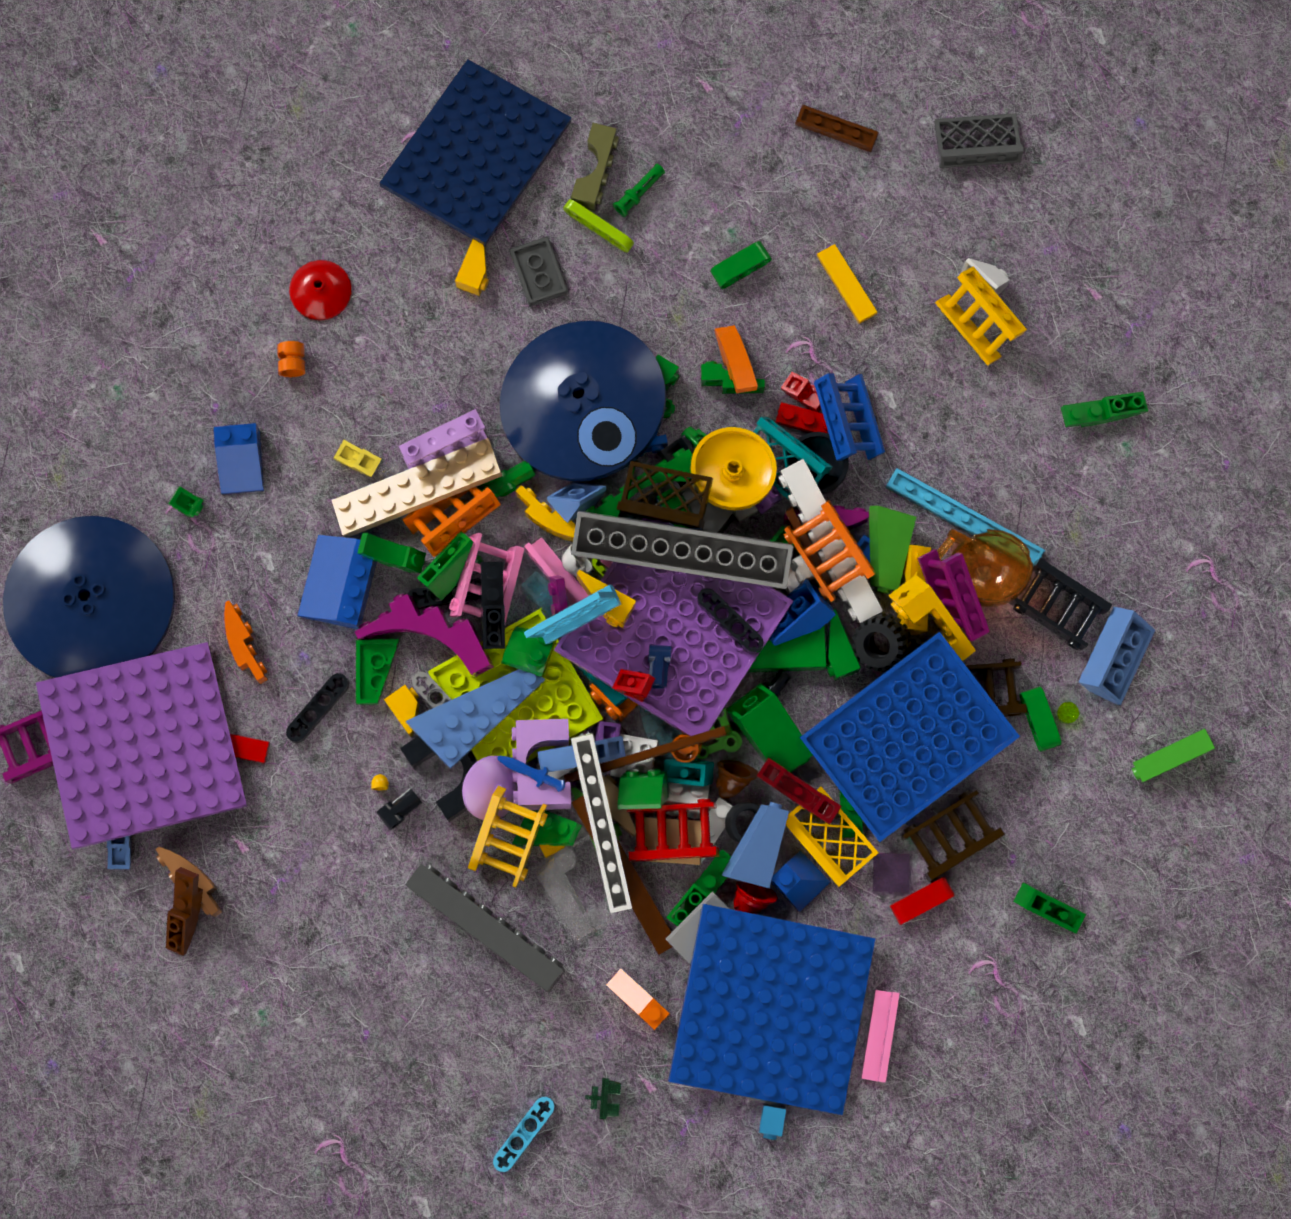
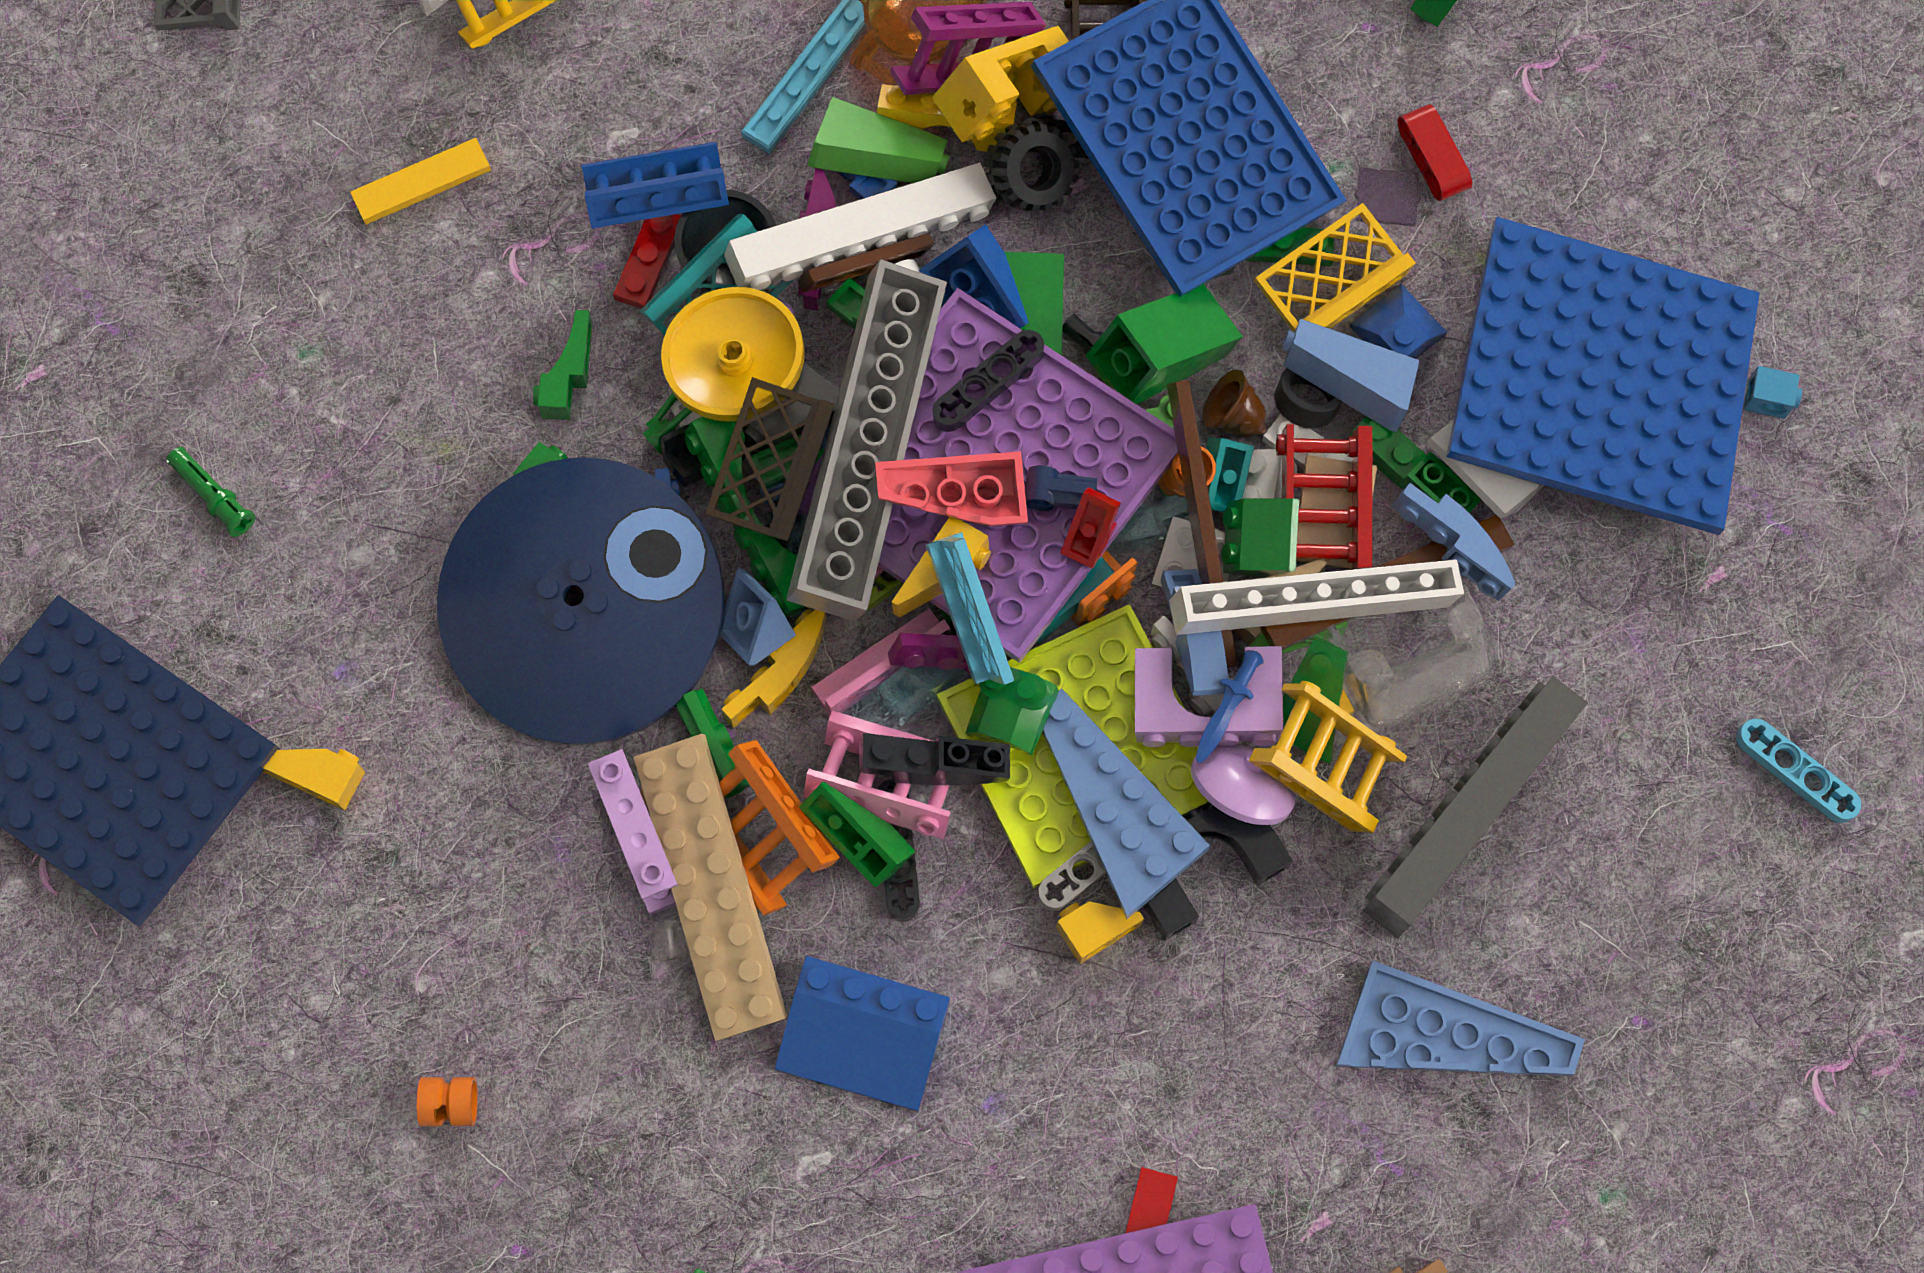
camera: 90 degrees left, 5 degrees down
blue slope [214,423,264,494] -> none
orange slope [224,600,268,684] -> none
black beam [286,673,349,743] -> none
red dish [289,260,352,320] -> none
light yellow slope [333,440,381,477] -> none
magenta arch [354,594,494,677] -> none
green wing [356,639,400,705] -> none
green slope [357,533,426,573] -> none
yellow hinge [371,774,389,791] -> none
black piece [377,788,422,830] -> none
dark grey tile [509,236,568,307] -> none
white hair [562,544,593,577] -> none
lime beam [563,199,634,253] -> none
olive arch [571,123,620,211] -> none
clear green hips [585,1078,621,1119] -> none
medium lavender slope [595,721,621,741] -> none
slope [606,969,670,1030] -> none
green beam [710,241,772,289] -> none
orange slope [714,325,758,394] -> none
red piece [733,881,778,914] -> none
dark red slope [756,758,842,825] -> none
red slope [781,372,821,412] -> none
orange fence [784,500,876,602] -> none
reddish brown tile [795,104,879,152] -> none
green slope [826,610,860,681] -> none
bright pink fence [861,990,900,1083] -> none
dark brown fence [901,790,1005,882] -> none
none -> coral wedge [875,451,1028,527]
none -> medium blue wing [1335,960,1585,1076]
none -> medium blue slope [1391,483,1515,601]

